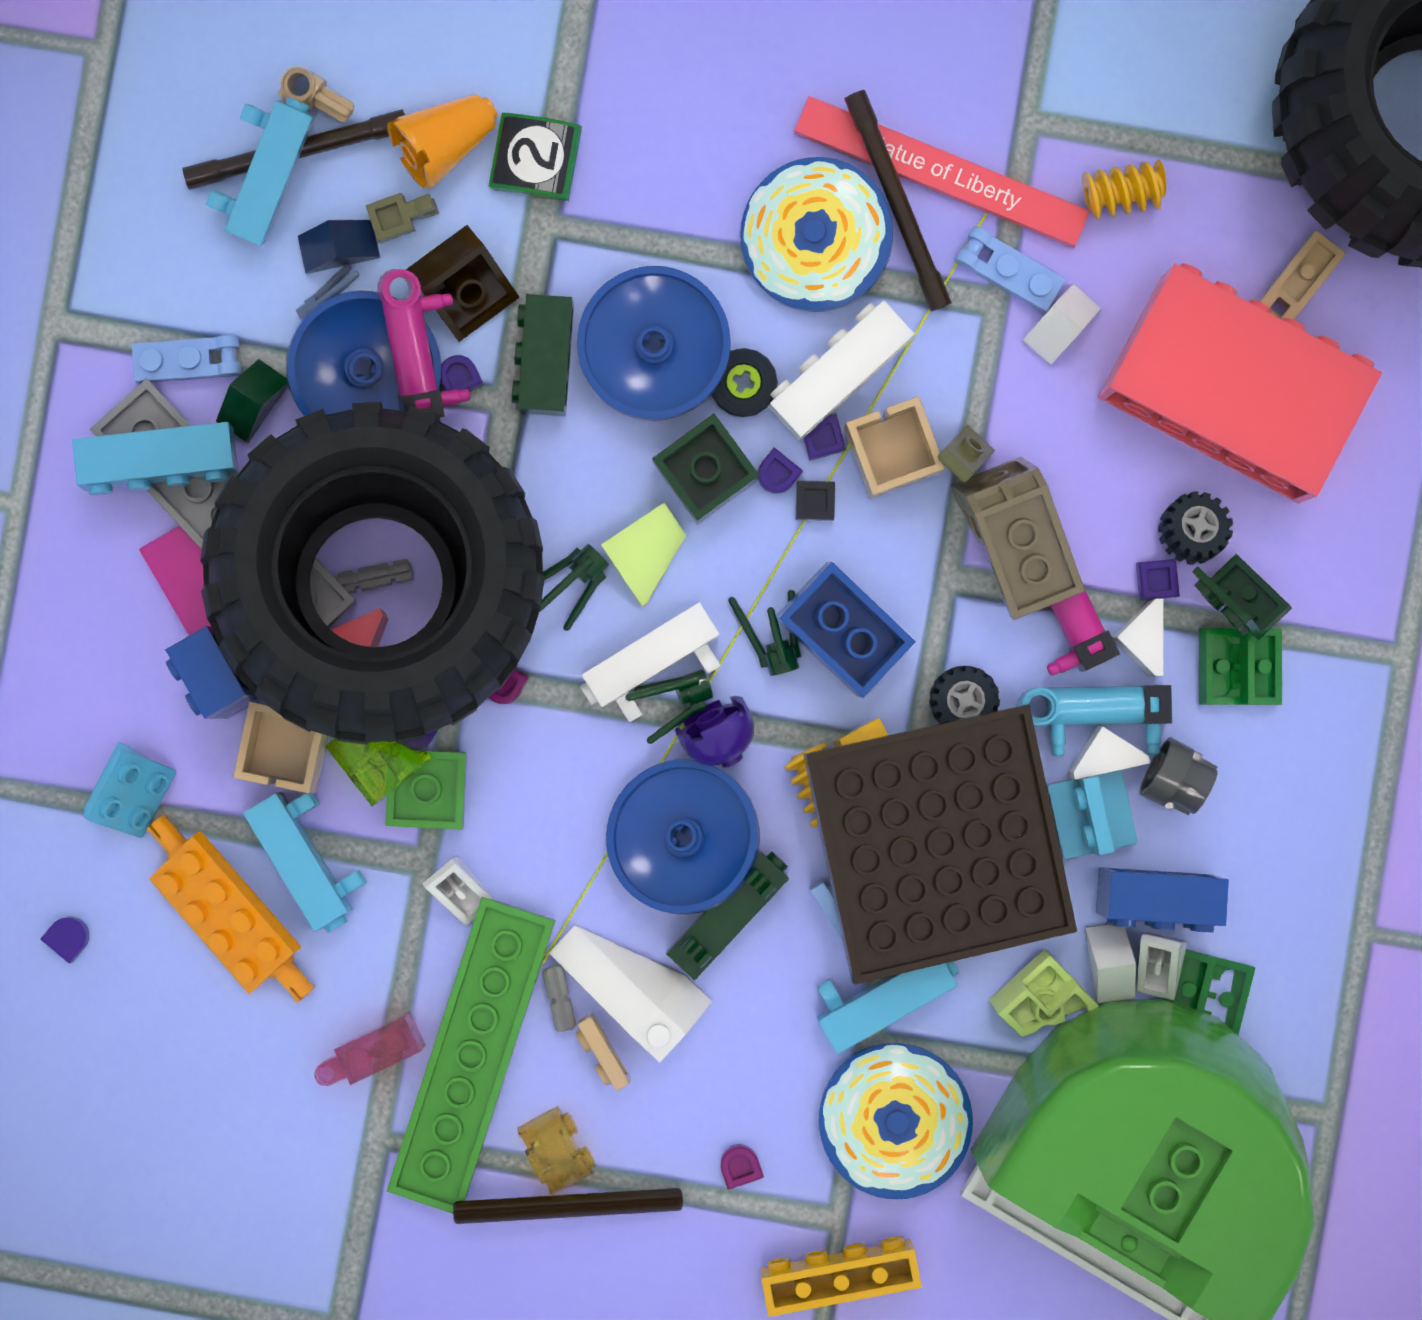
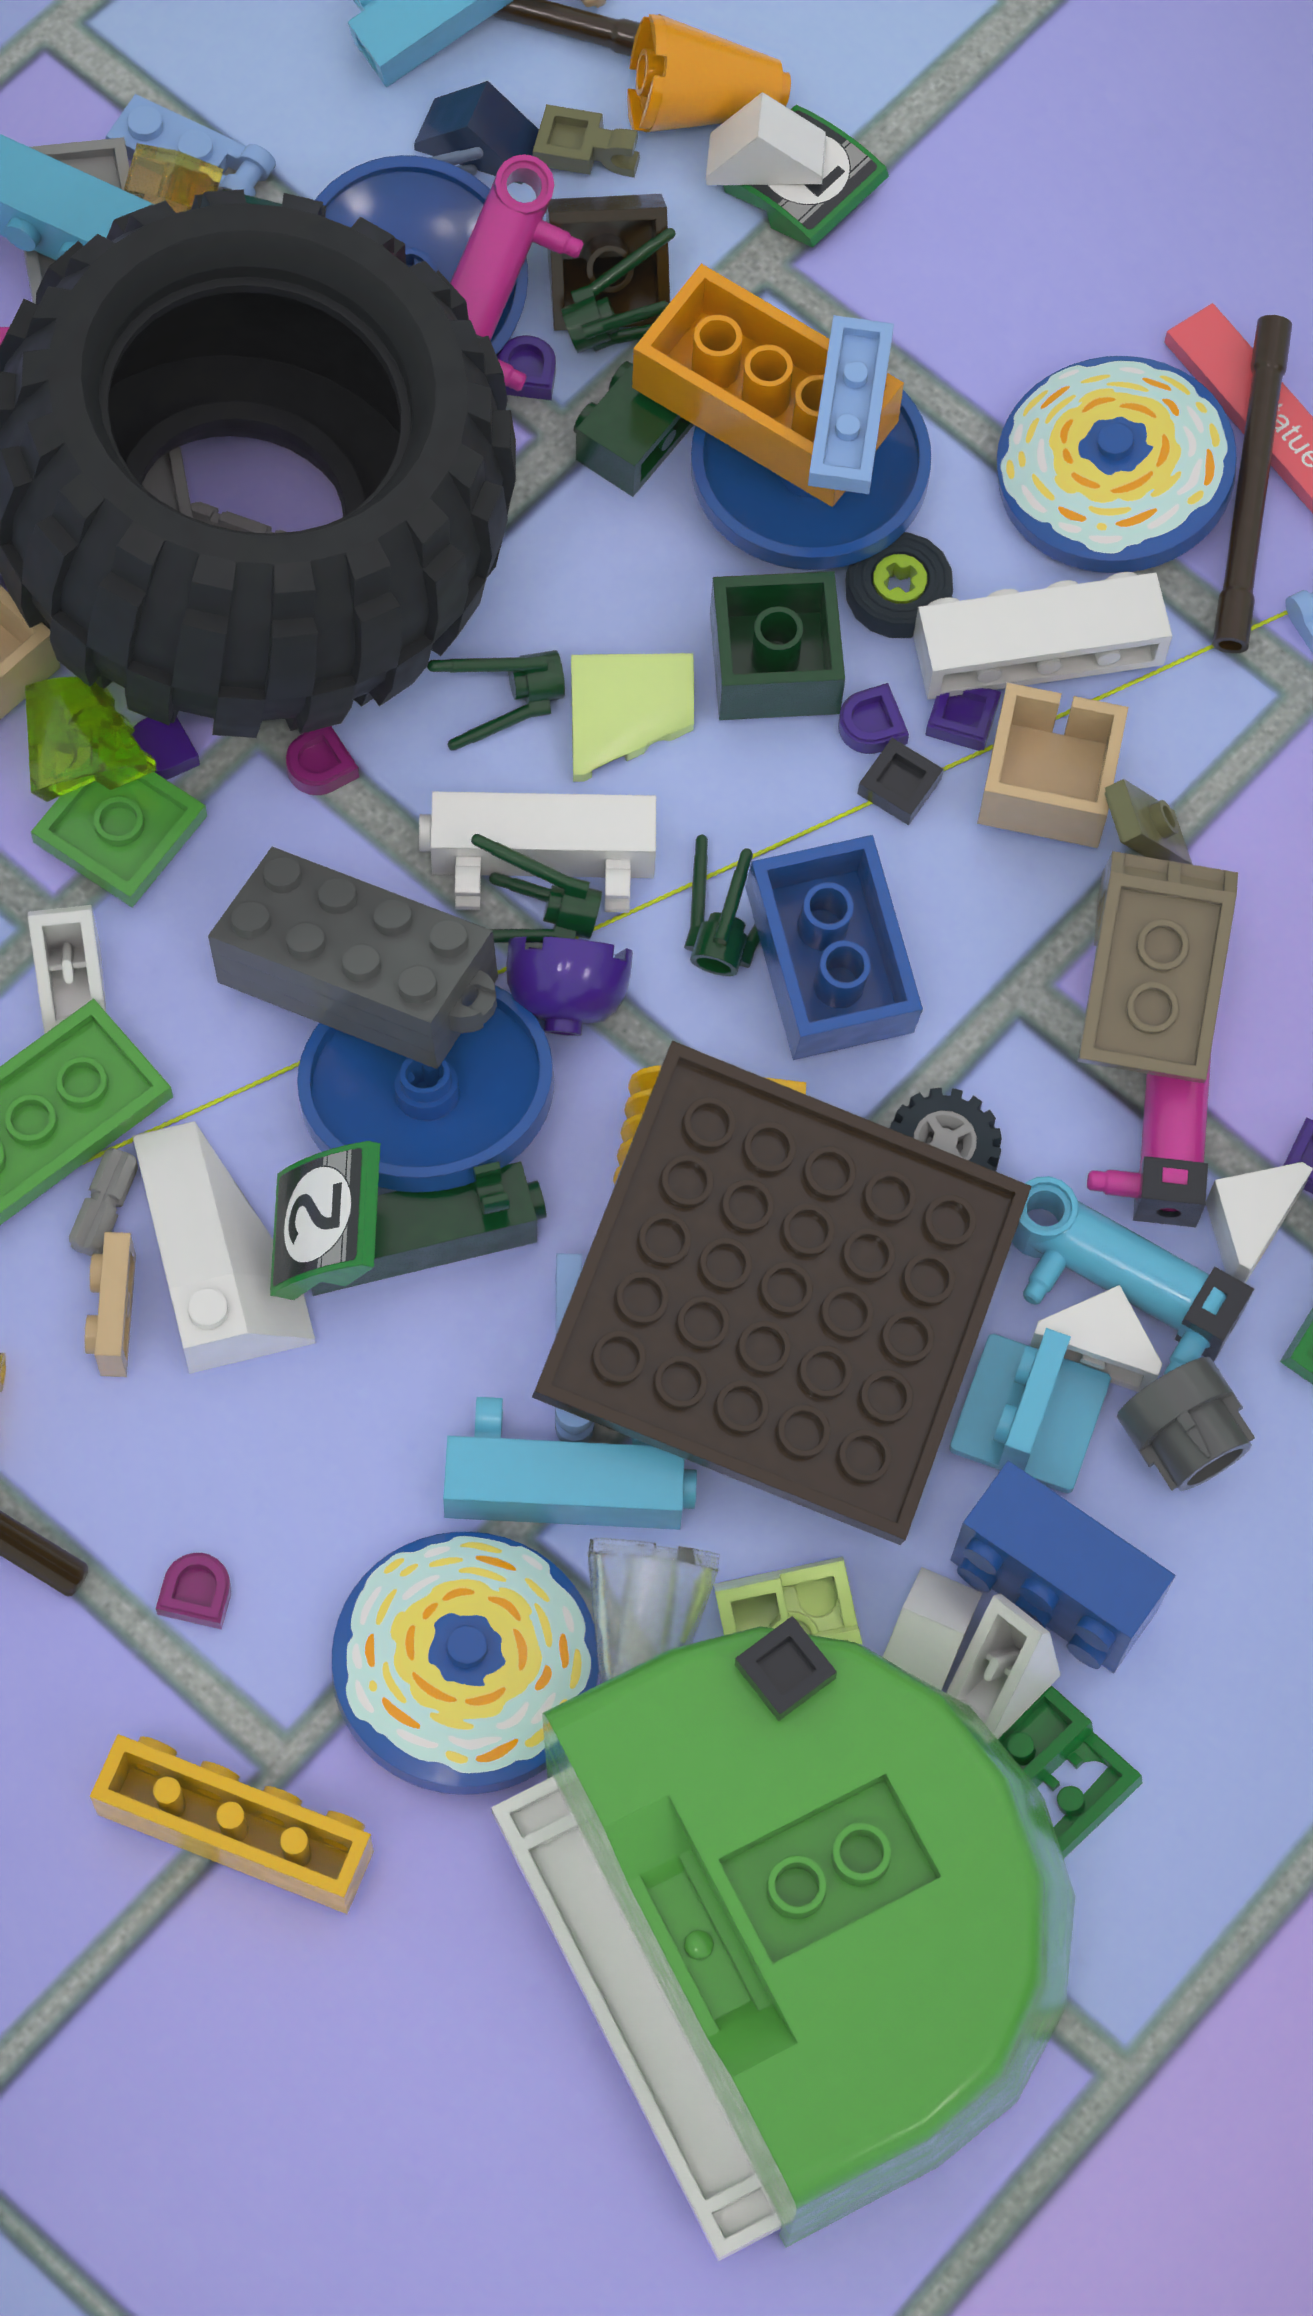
camera: 30 degrees right, 20 degrees down
none -> clear yellow brick [124,143,224,213]
none -> dark grey piece [208,846,498,1069]
none -> slope [270,1141,380,1300]
none -> dark green plant [561,228,676,353]
none -> clear cone [587,1538,720,1684]
none -> light orange brick [632,263,904,507]
none -> white slope [706,92,826,185]
none -> black tile [735,1616,837,1721]
none -> light blue plate [808,315,894,494]

